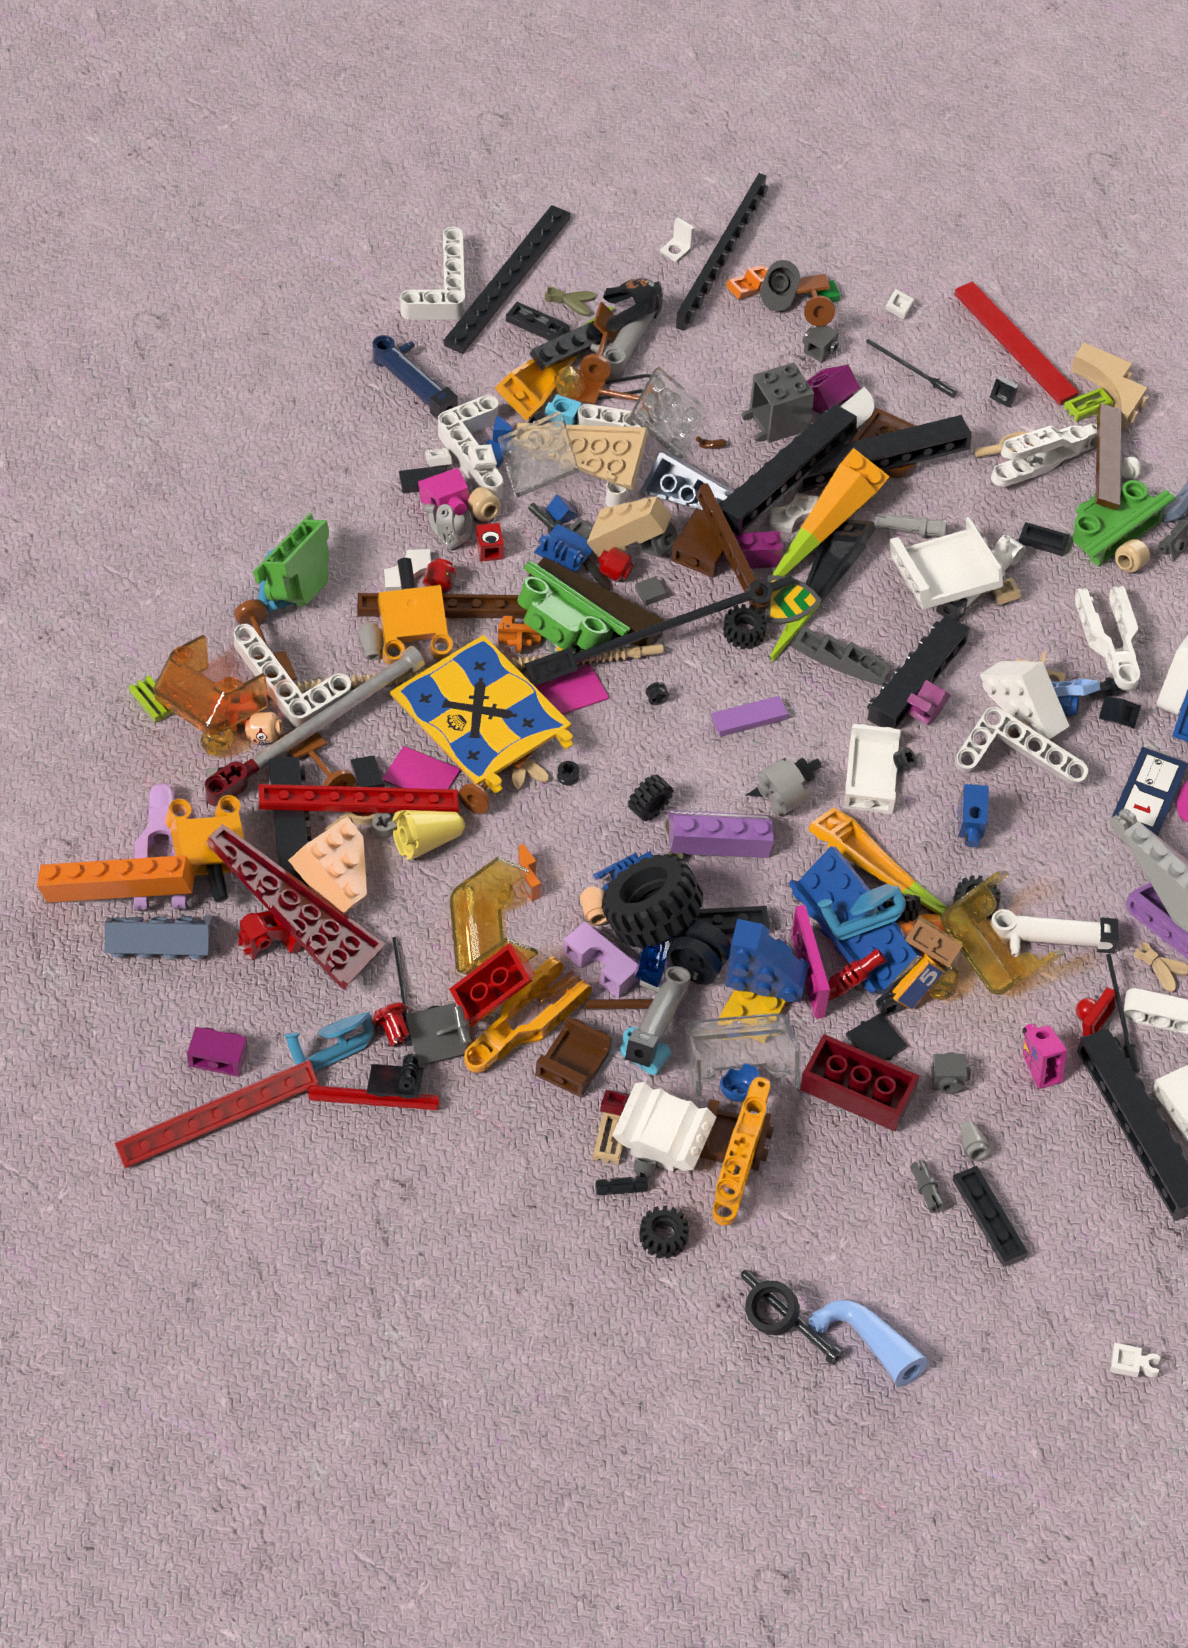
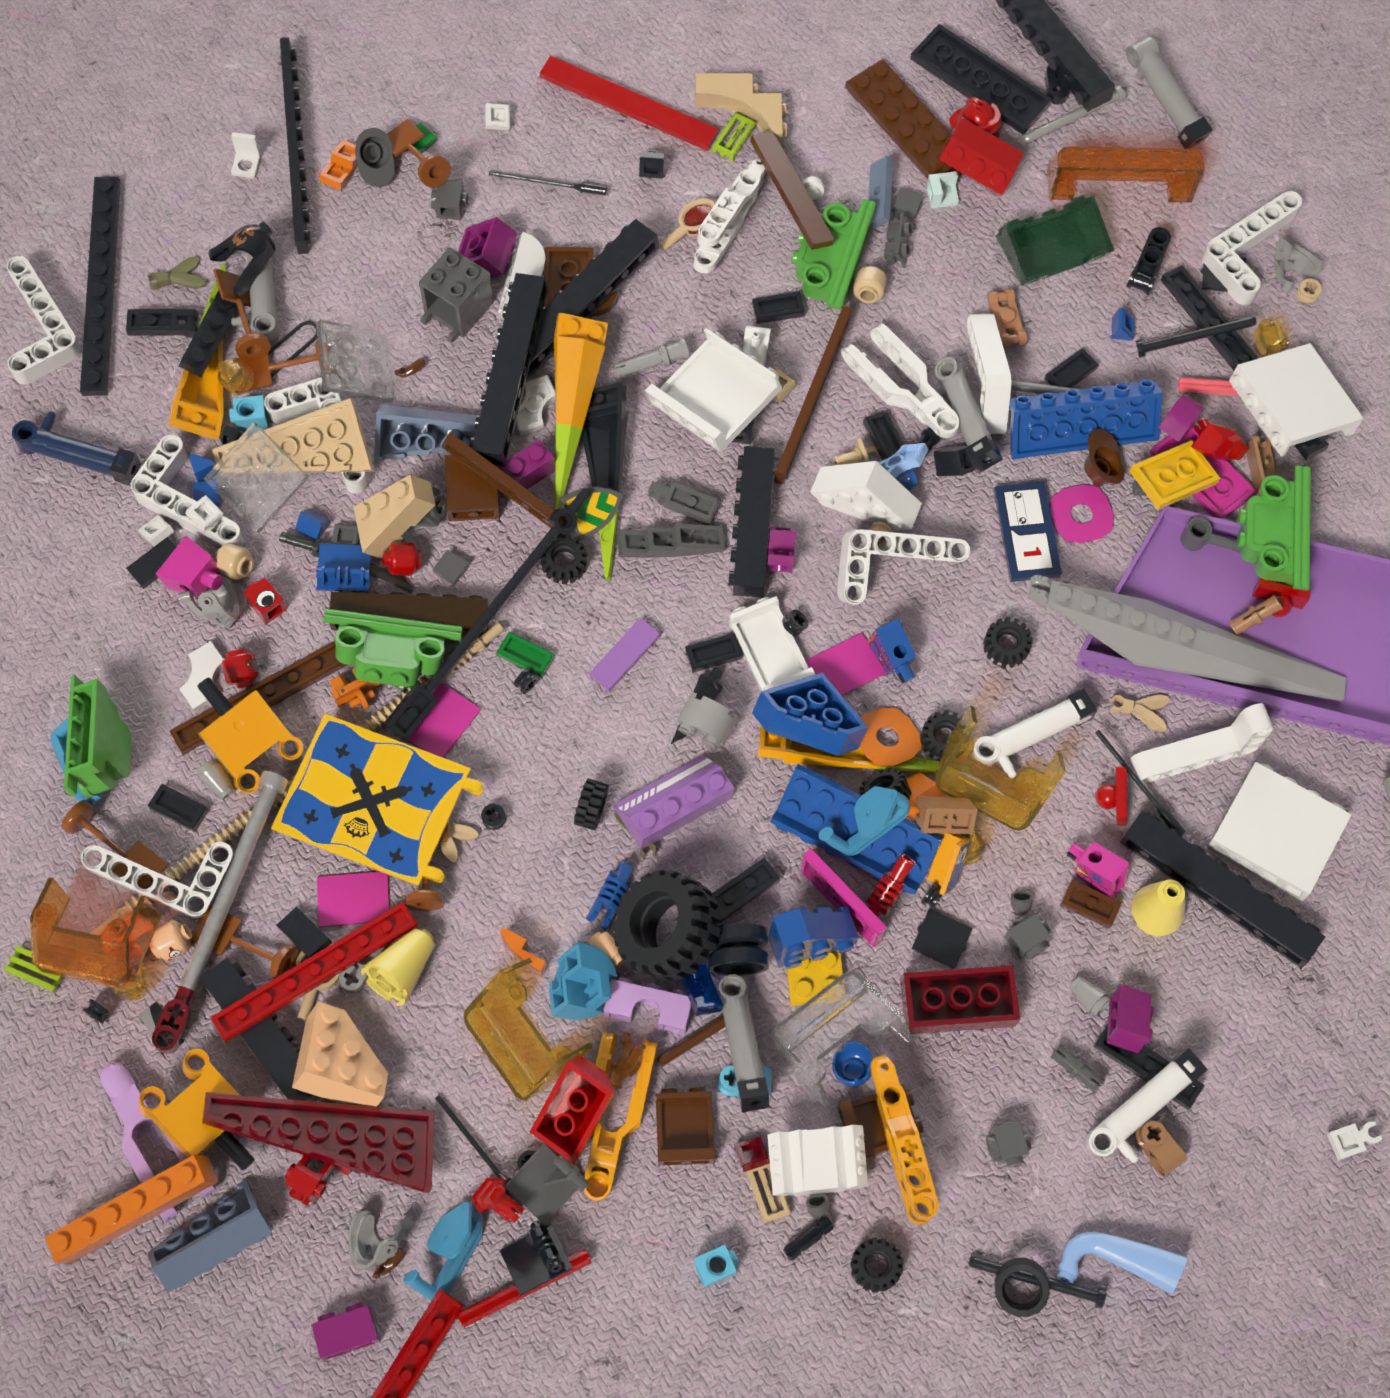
camera: 30 degrees left, 15 degrees up
none -> black bush [82,999,111,1024]
none -> black tile [147,784,209,833]
none -> light grey helmet [348,1208,413,1271]
none -> reddish brown piece [373,1248,406,1279]
none -> green tile [496,631,555,678]
none -> dark azure brick [549,942,617,1020]
none -> dark grey hinge [648,481,720,525]
none -> black tile [685,633,742,673]
none -> medium azure brick [693,1245,739,1289]
none -> blue brick [752,673,868,756]
none -> reddish brown tile [774,305,852,485]
none -> dark pink window [805,632,886,696]
none -> orange piece [859,708,922,767]
none -> black tile [863,411,904,461]
none -> light grey piece [935,357,1003,472]
none -> black tyre [983,617,1033,668]
none -> dark grey brick [986,1121,1031,1167]
none -> dark grey hinge [1011,891,1033,914]
none -> reddish brown plate [1060,880,1122,929]
none -> white piece [1085,1048,1208,1163]
none -> magenta brick [1107,984,1154,1053]
none -> light yellow cone [1131,880,1185,937]
none -> medium nougat piece [1135,1121,1187,1177]

